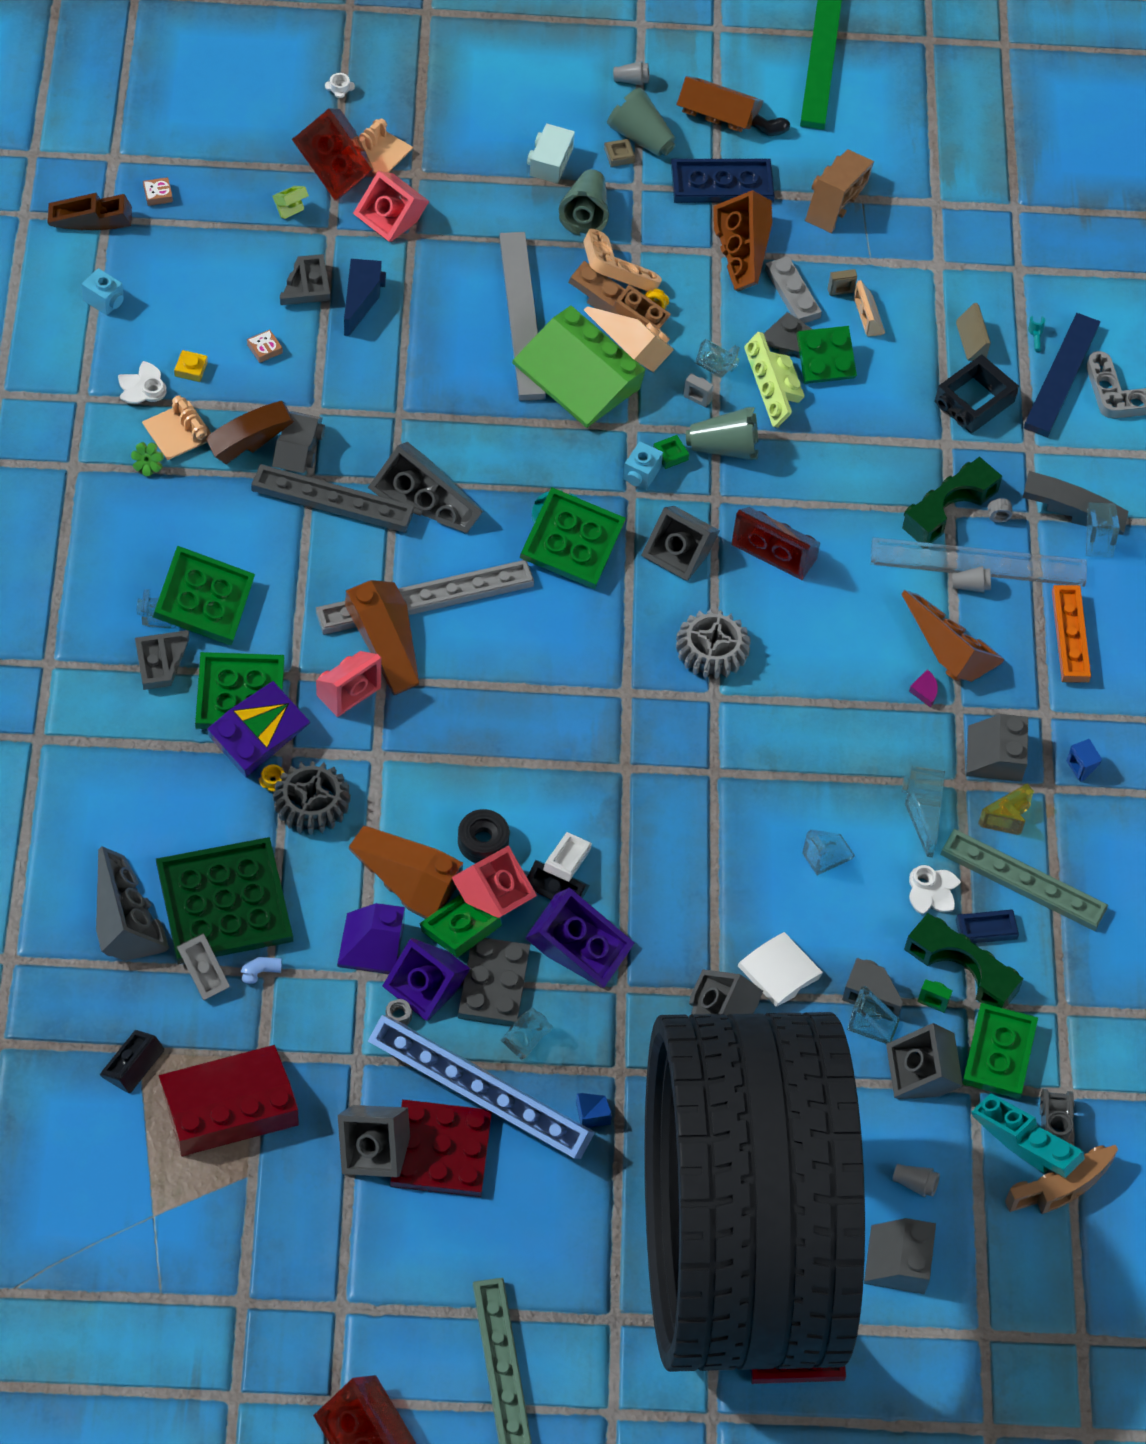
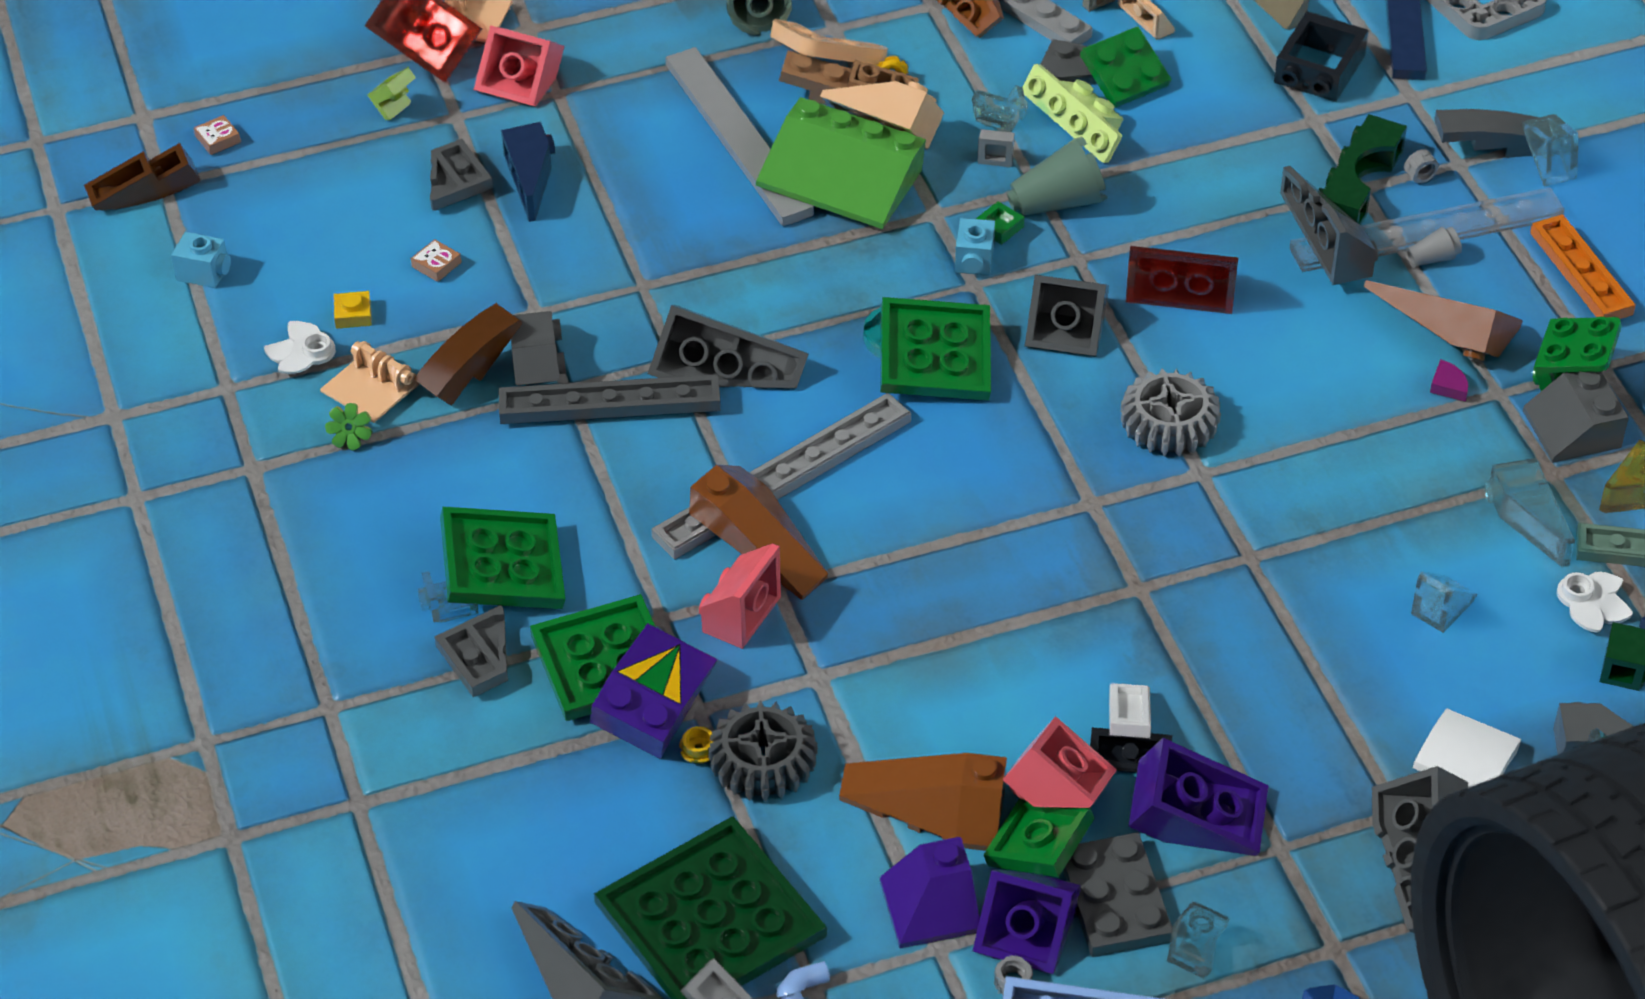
camera: 15 degrees left, 10 degrees down
black tyre [458,809,510,863] -> none
none -> dark grey wedge [1280,166,1379,285]
none -> green bracket [1533,317,1622,391]

